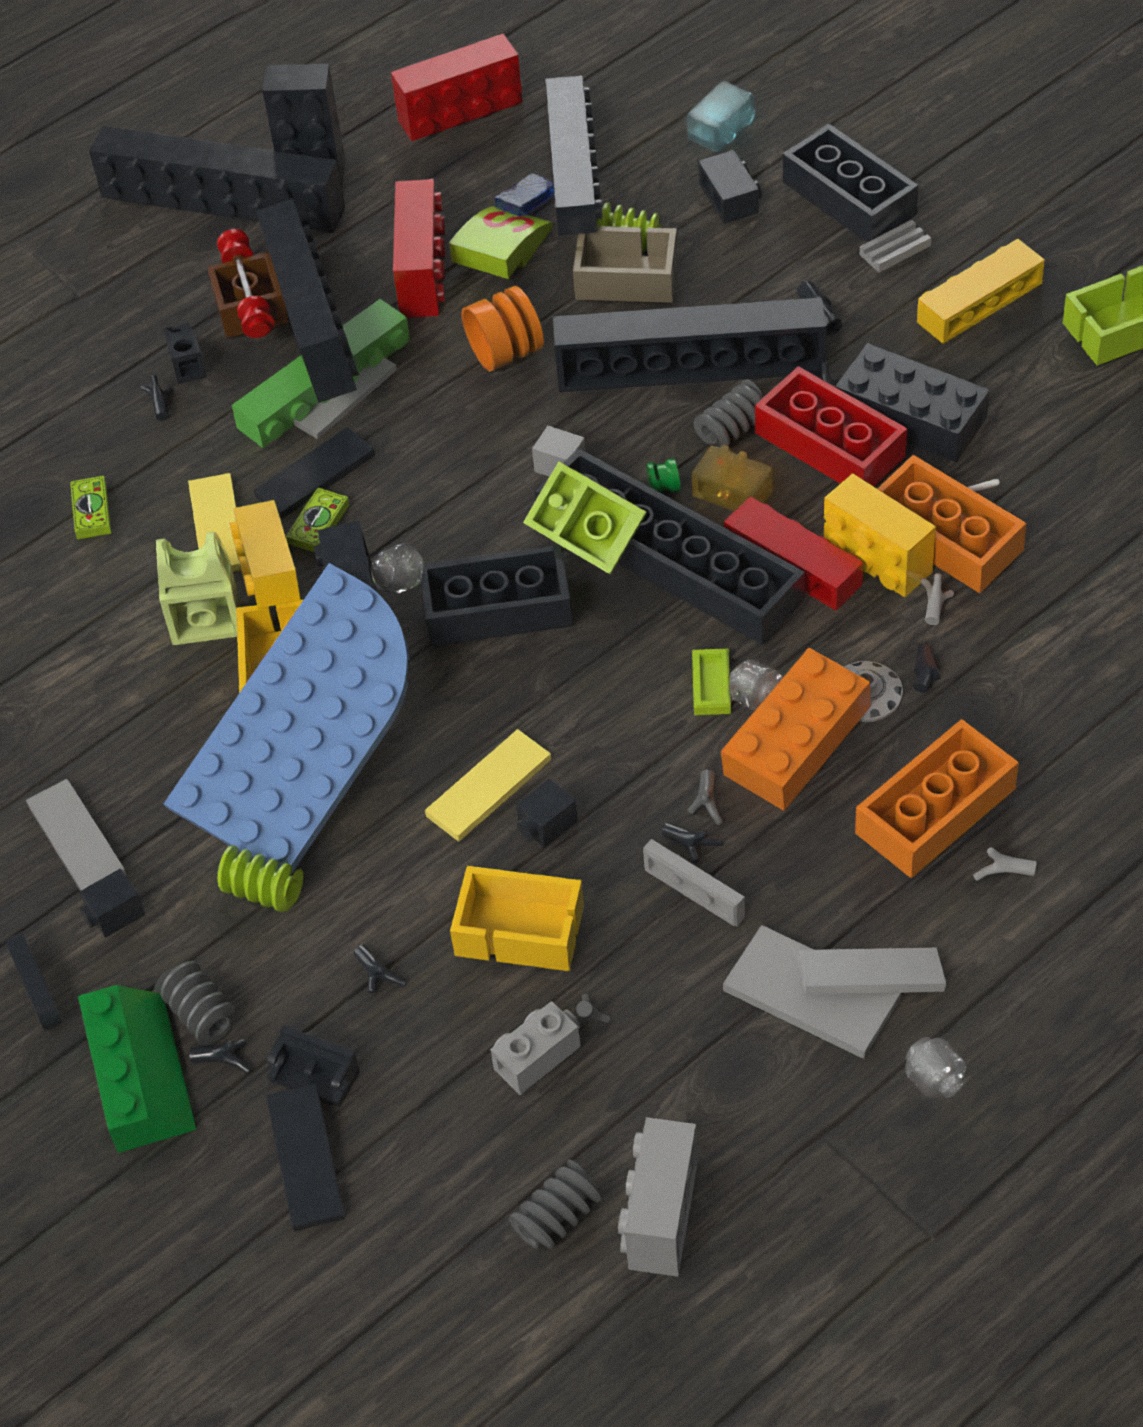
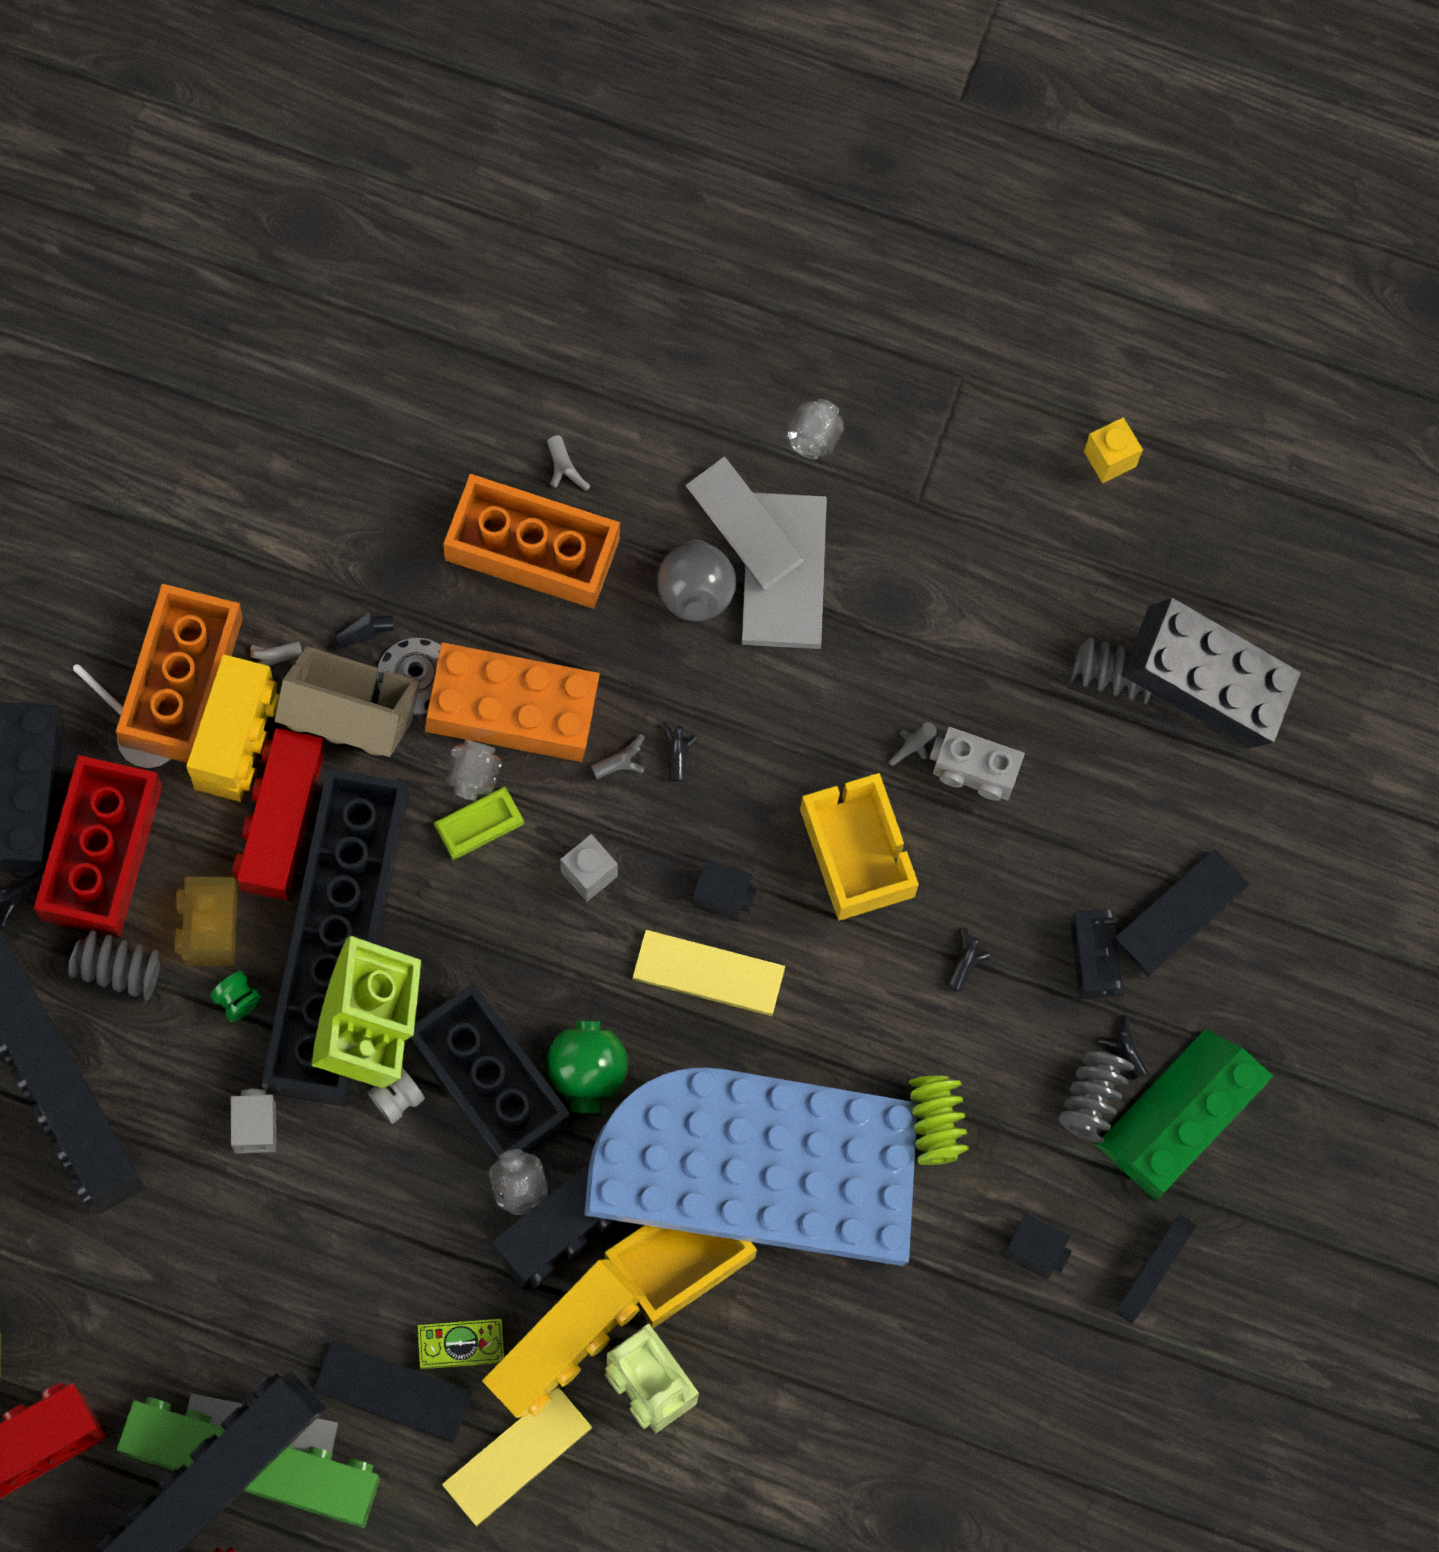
camera: 130 degrees left, 20 degrees up
light grey piece [26,779,127,891] -> none
orange wheel [461,285,544,372] -> none
light grey brick [618,1117,698,1277] -> none
light grey tile [643,839,745,927] -> none
none -> dark tan piece [275,646,421,757]
none -> light grey wheel [367,1068,425,1124]
none -> green brick [546,1020,628,1113]
none -> light grey brick [560,834,618,902]
none -> dark grey brick [657,540,736,622]
none -> yellow brick [1084,417,1143,483]
none -> brick [1121,598,1301,749]

